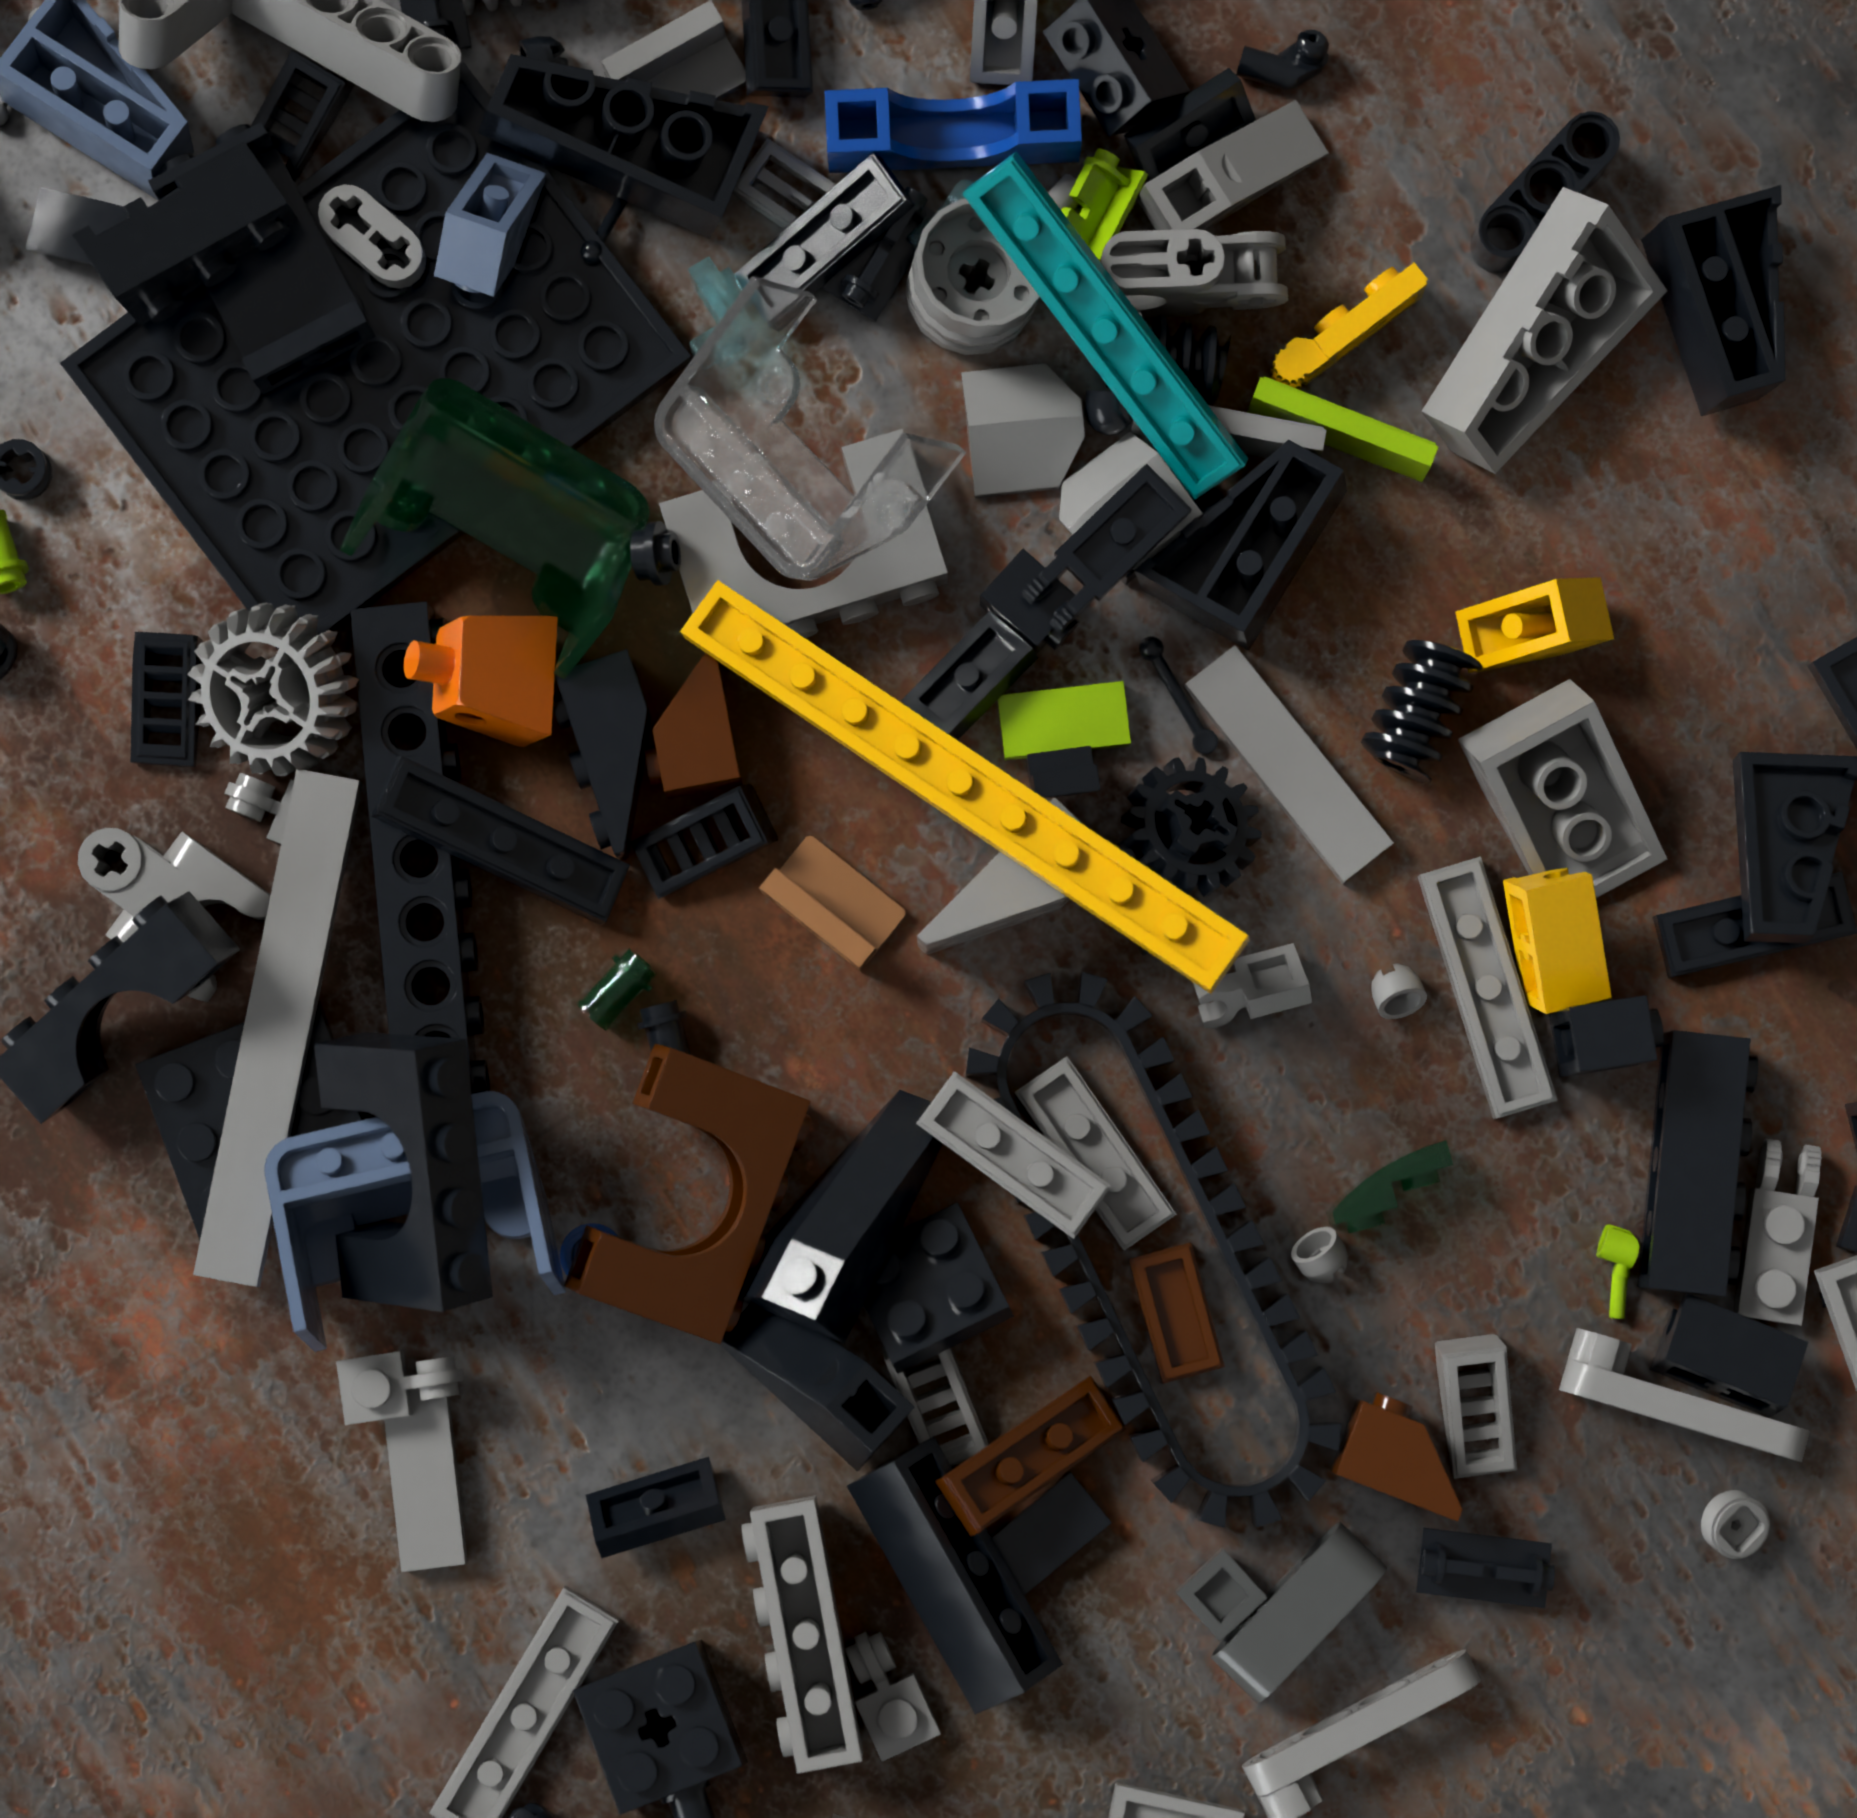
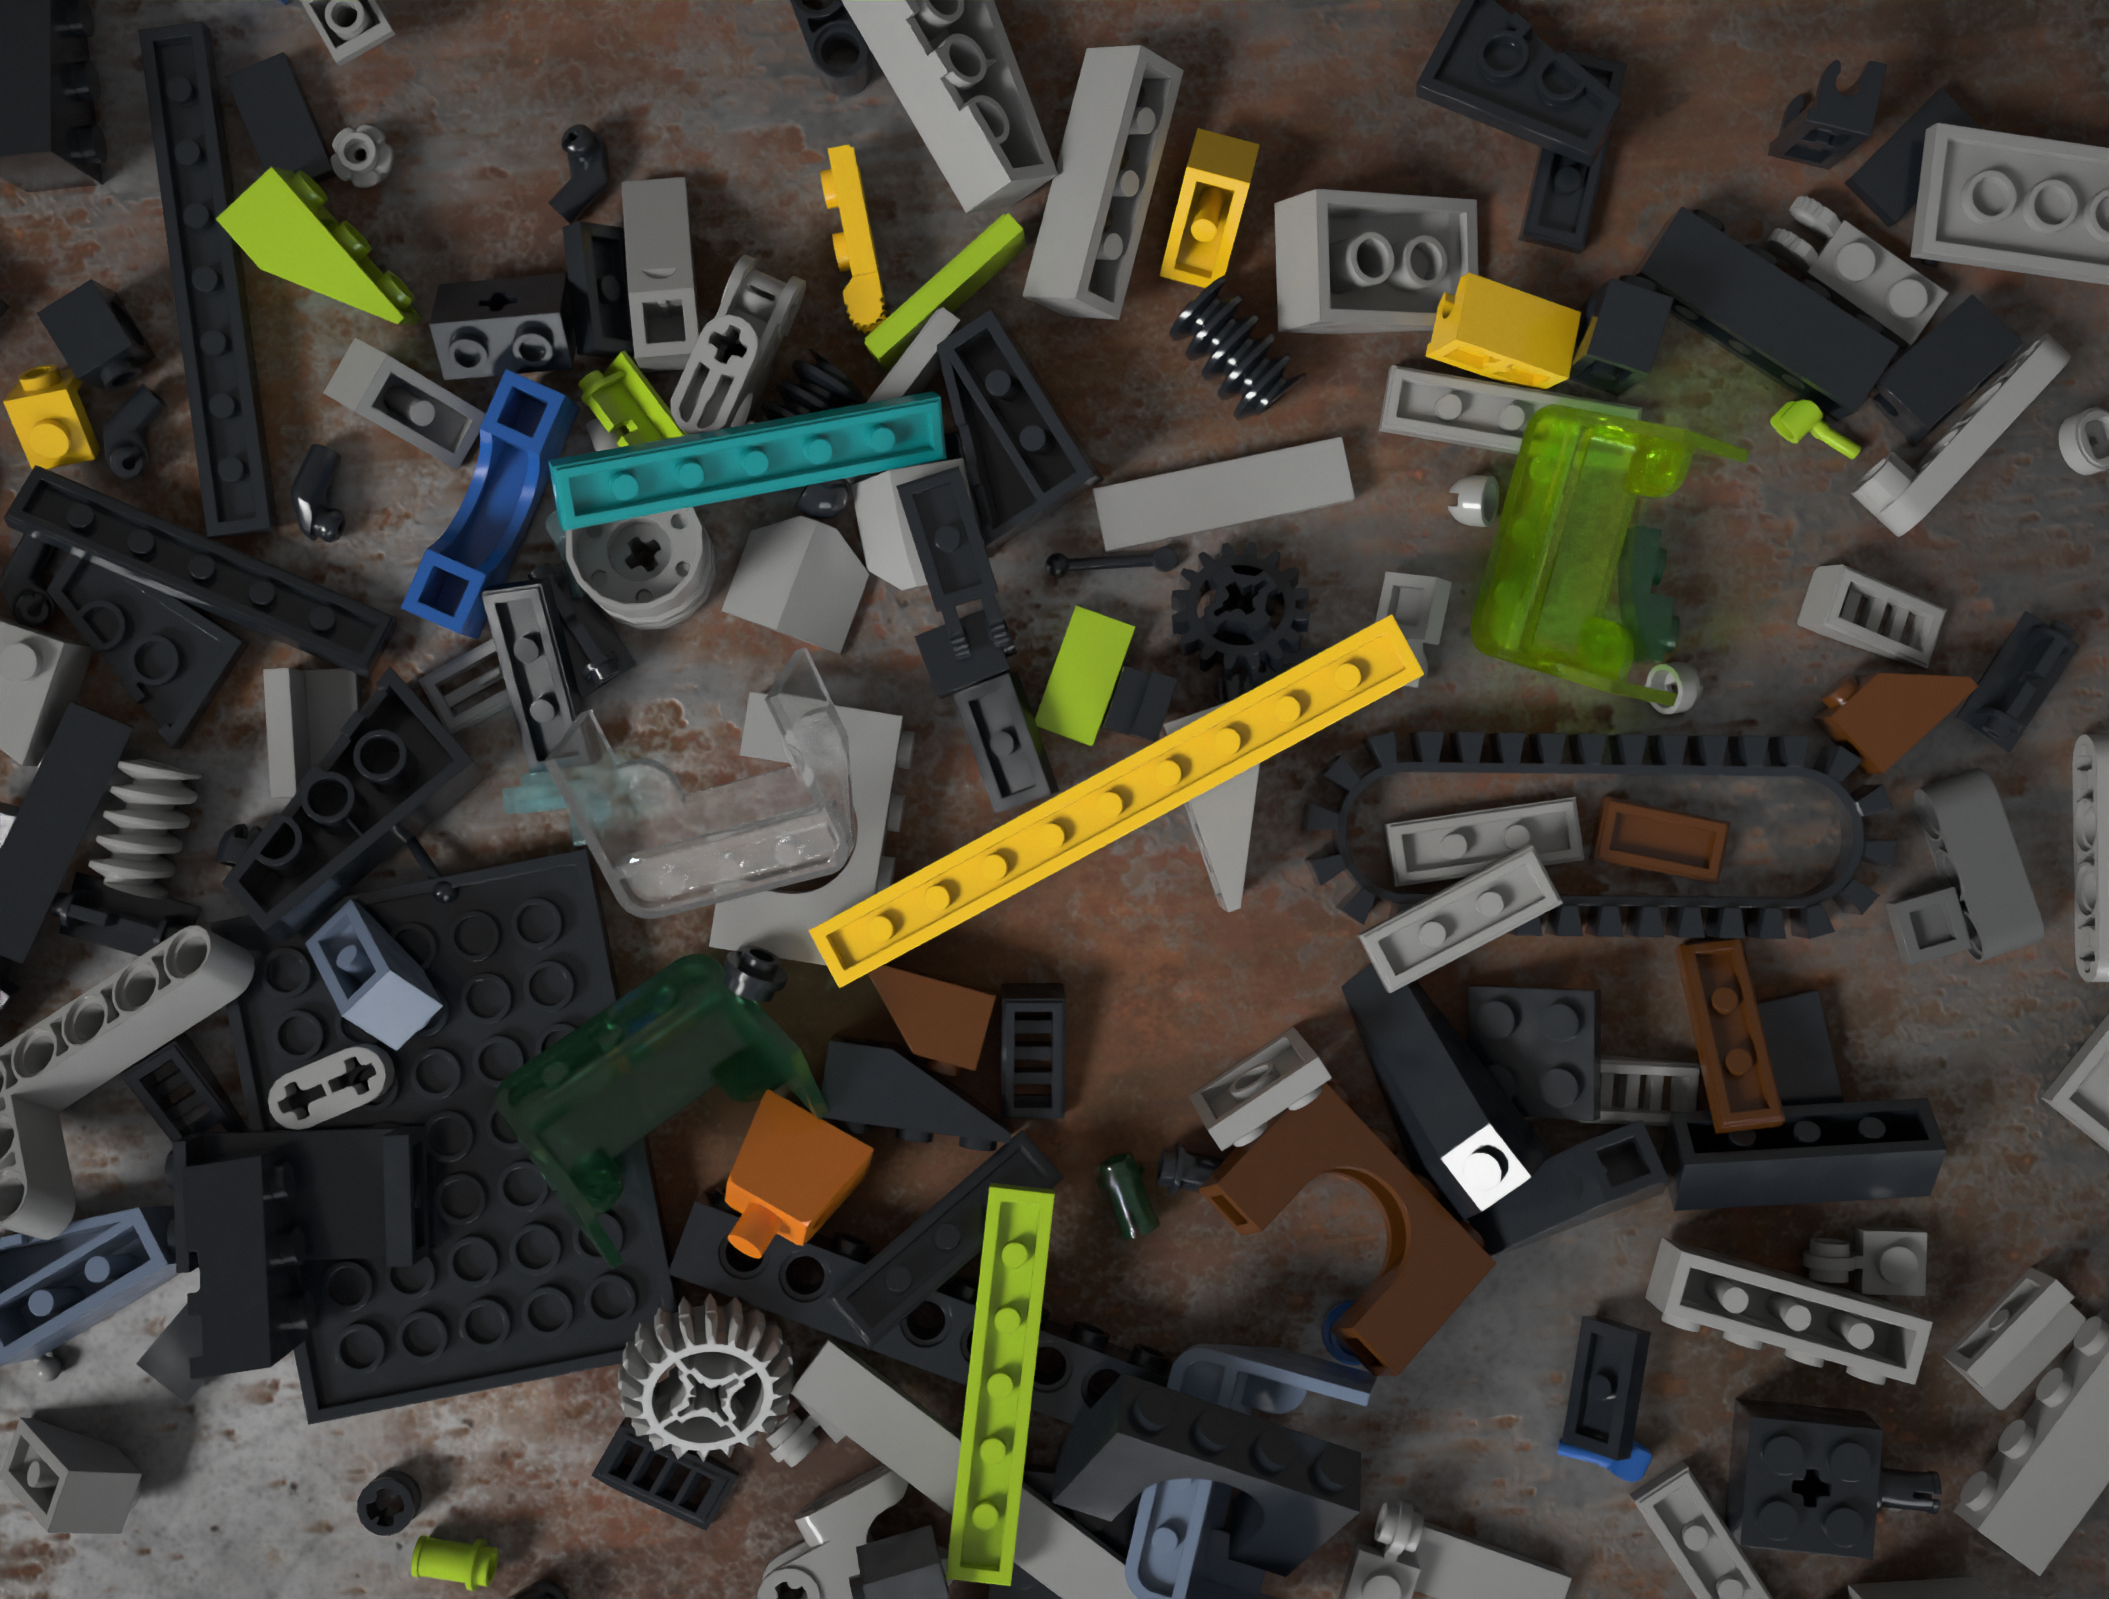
camera: 65 degrees left, 5 degrees up
medium nougat panel [759,836,906,972] -> none
none -> lime plate [946,1183,1055,1586]
none -> light grey brick [1022,45,1184,320]
none -> light grey plate [1189,1026,1332,1151]
none -> clear neon green windscreen [1470,404,1749,706]
none -> blue hand [1556,1439,1652,1482]

